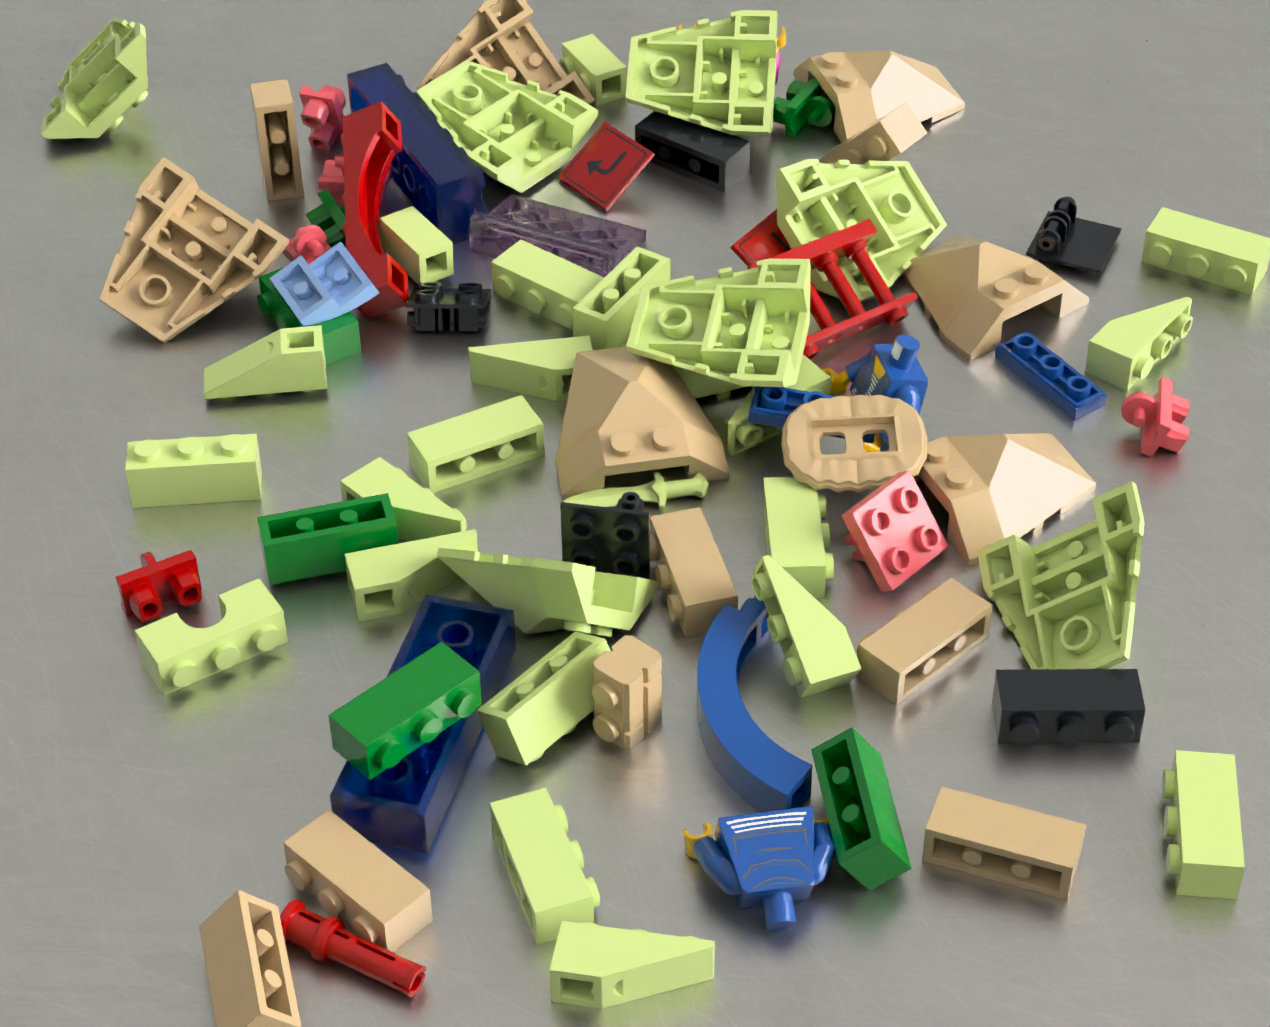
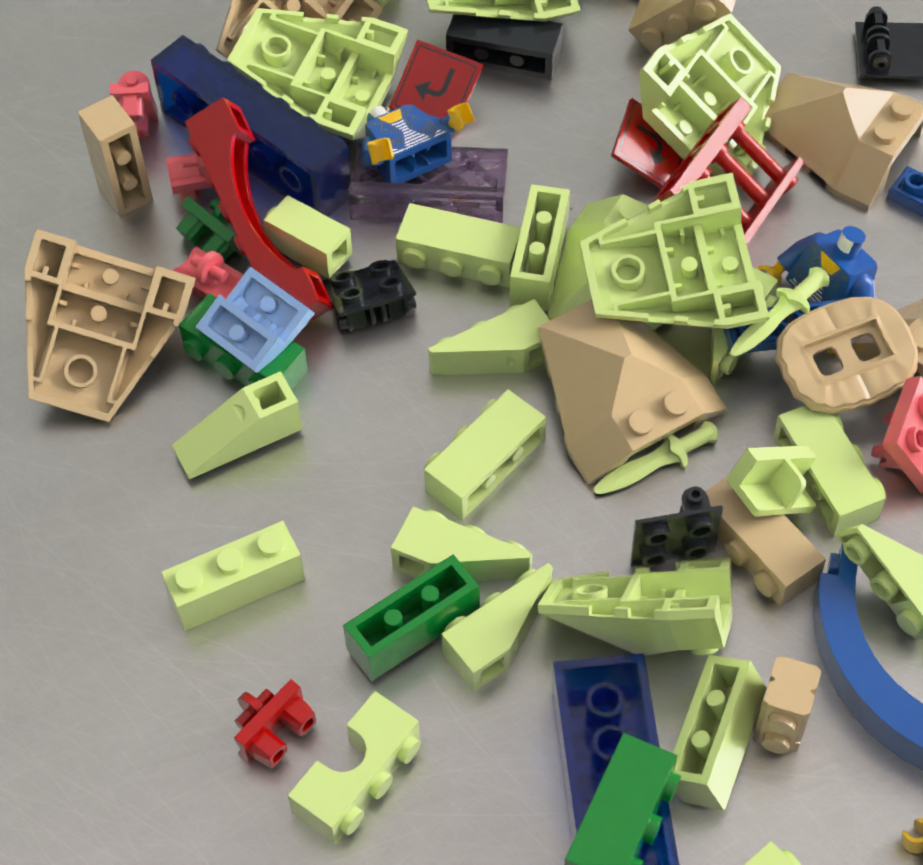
camera: 20 degrees left, 15 degrees up
none -> blue torso [361,102,475,188]
none -> yellowish green panel [726,446,817,516]
none -> yellowish green sword [730,267,829,357]

